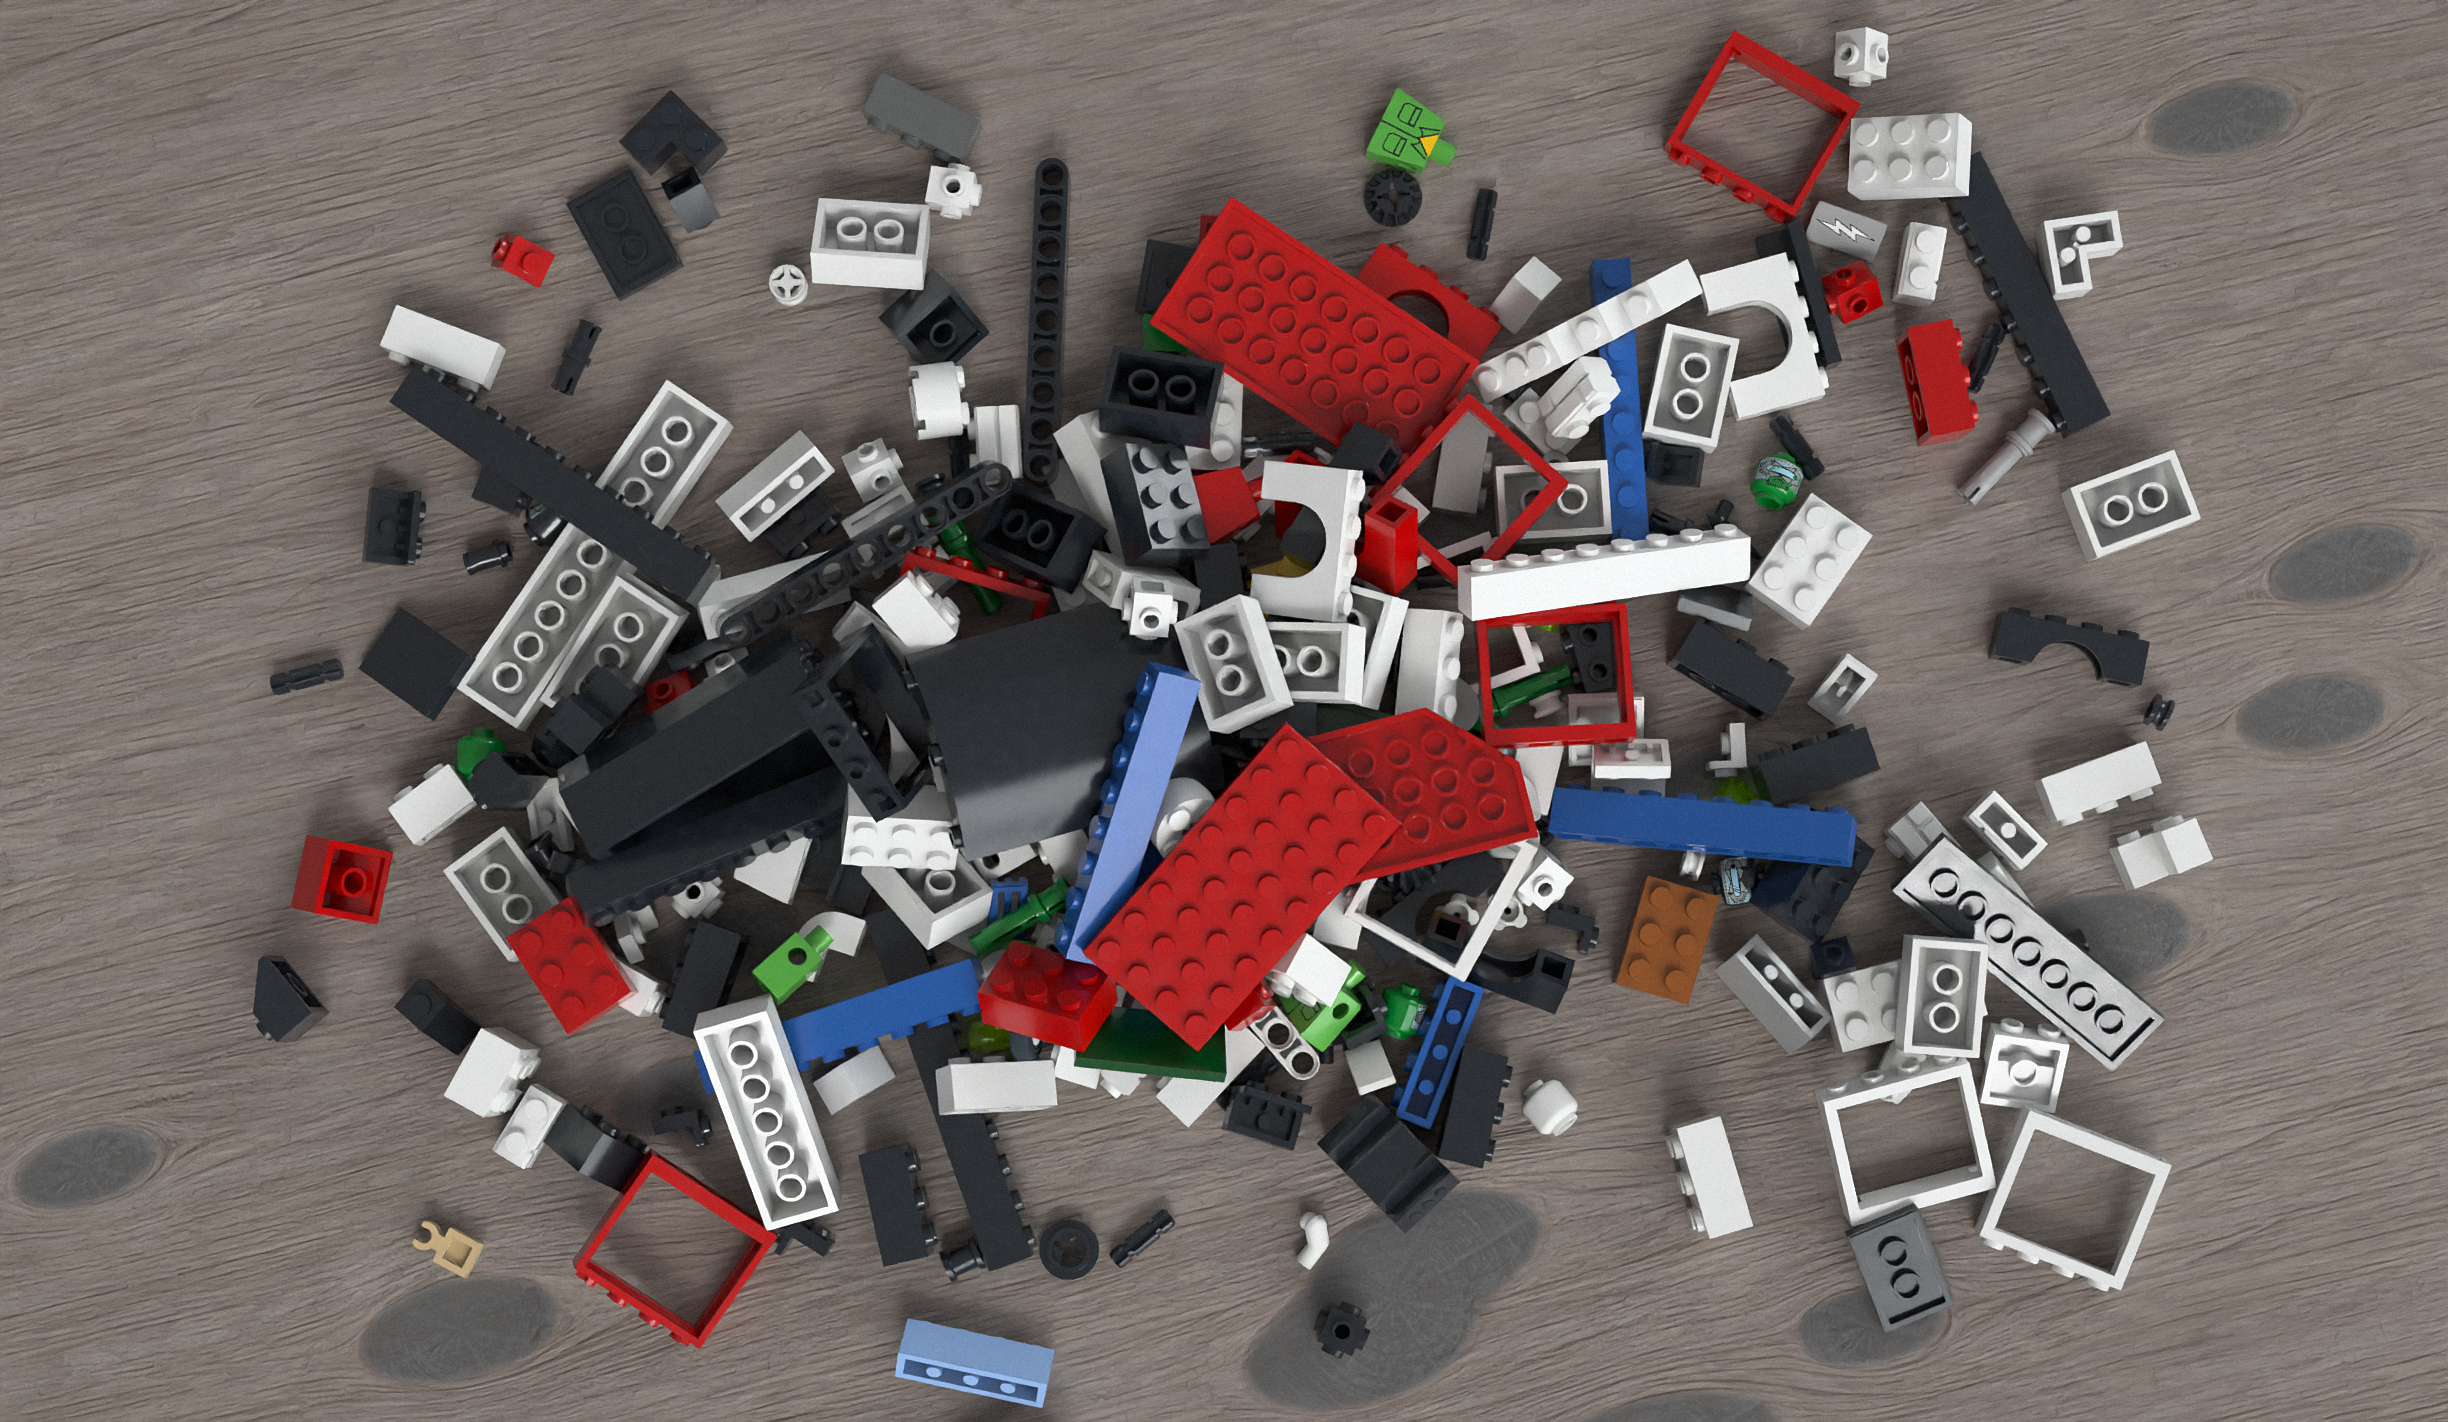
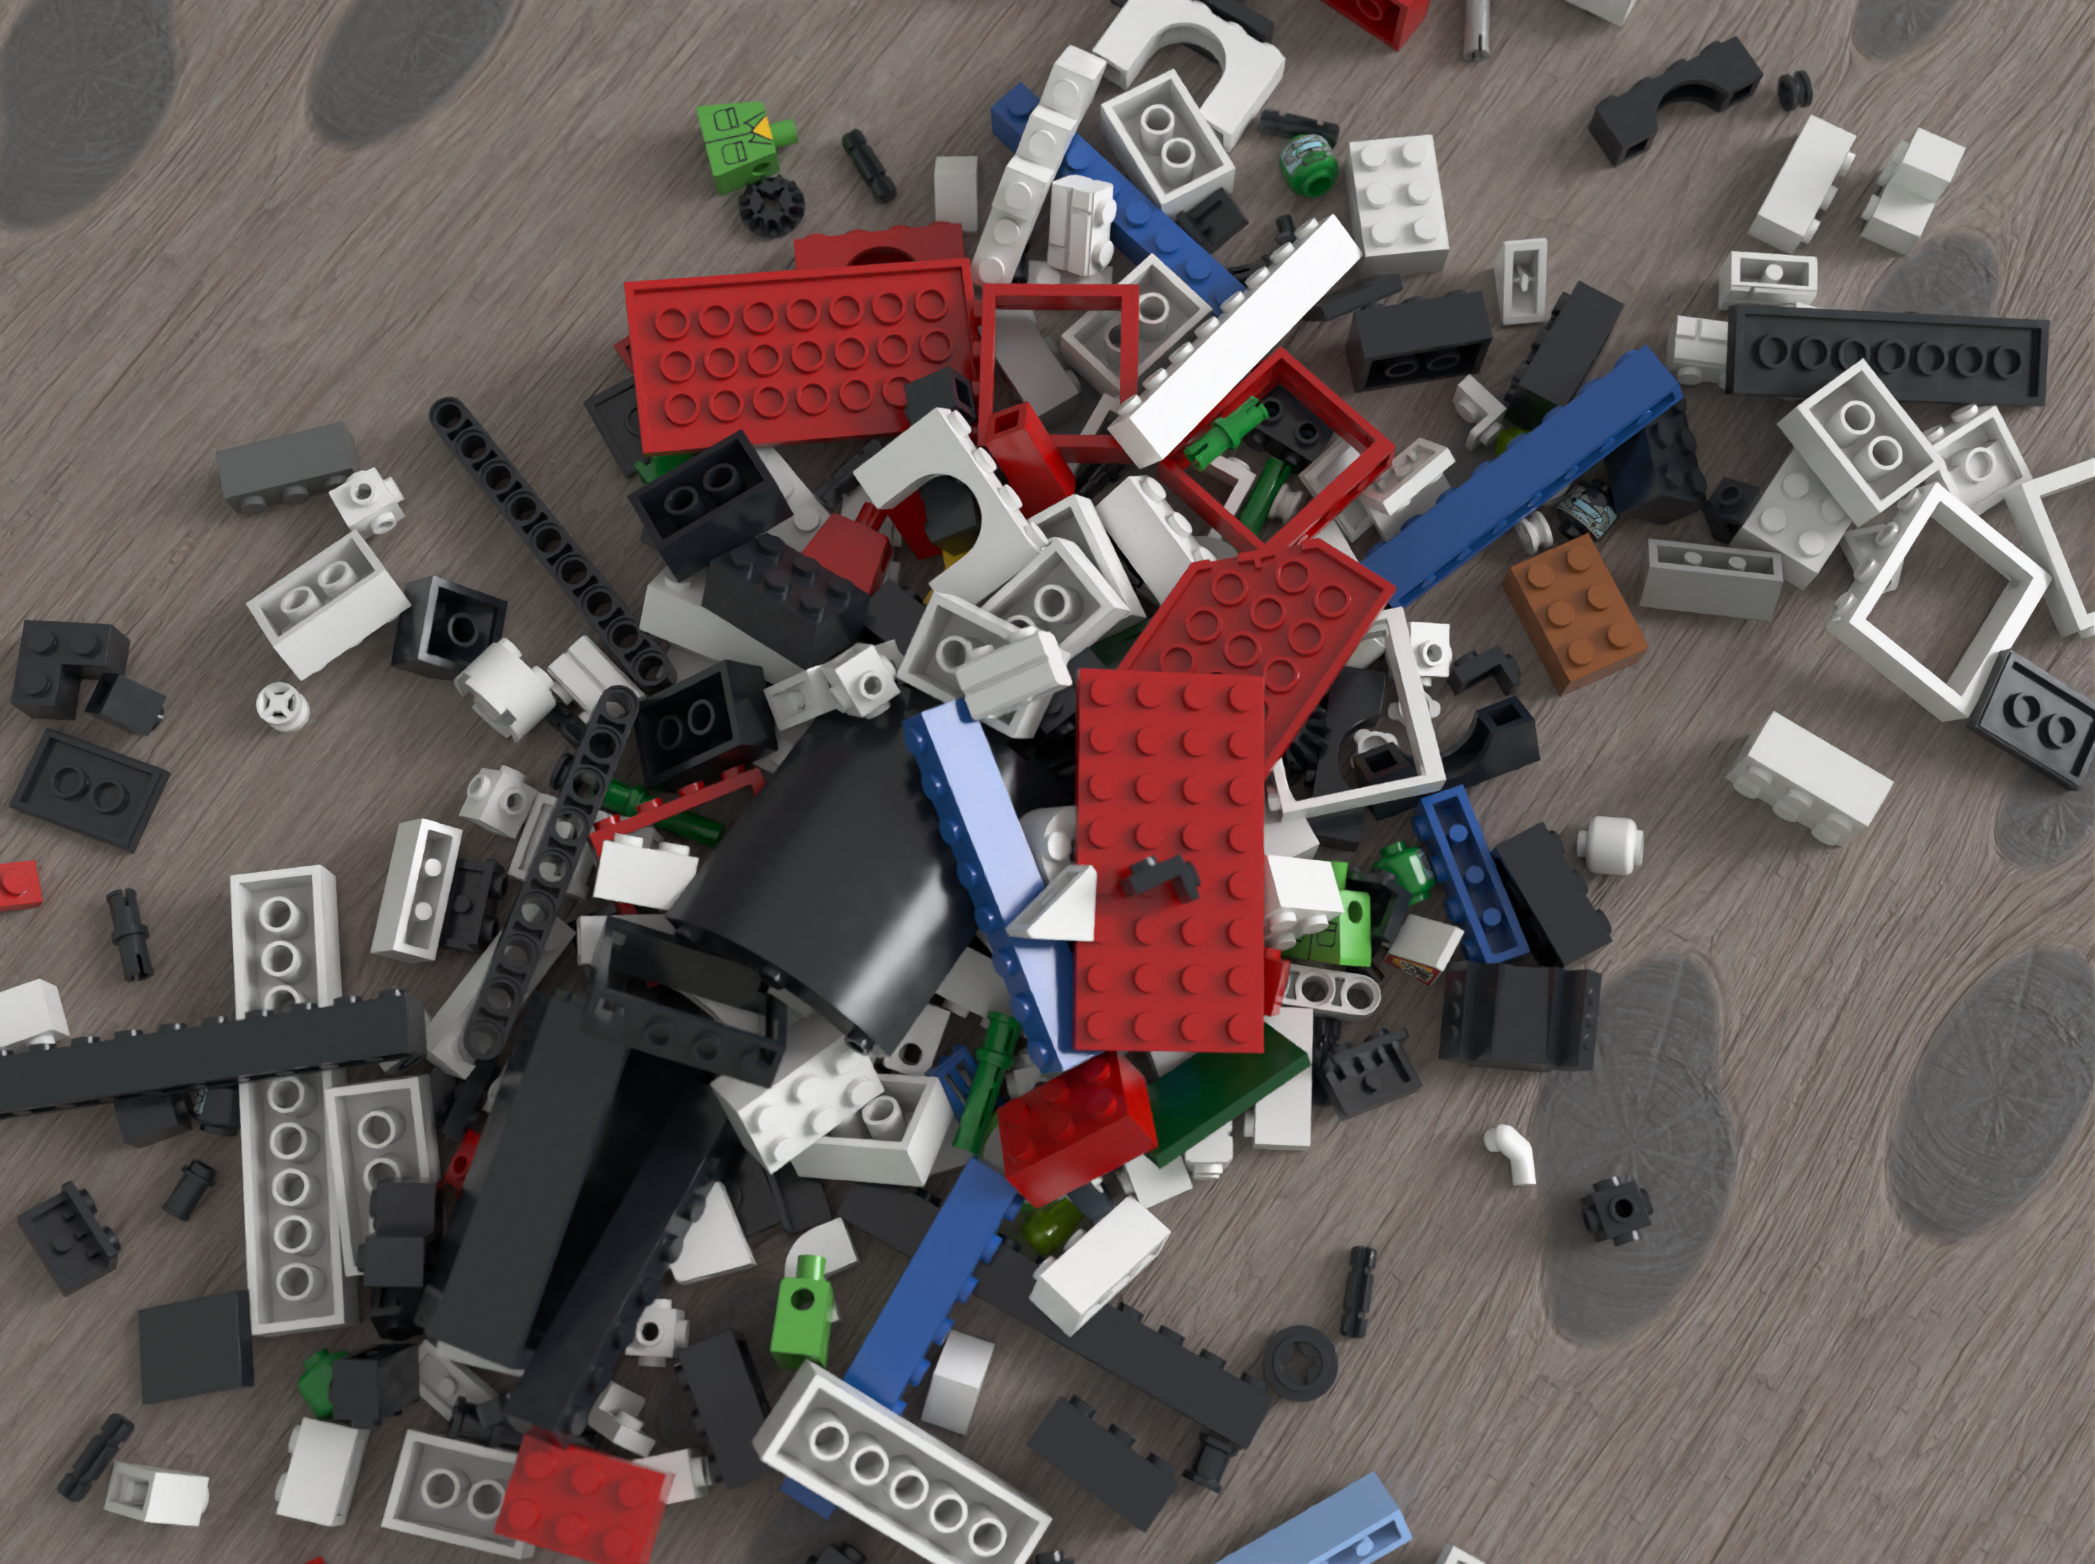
camera: 40 degrees left, 10 degrees down
none -> white slope [104,1461,209,1526]
none -> white brick [955,626,1072,721]
none -> white slope [1005,865,1097,941]
none -> black bracket [1119,853,1201,905]
none -> green pin [1183,396,1269,472]

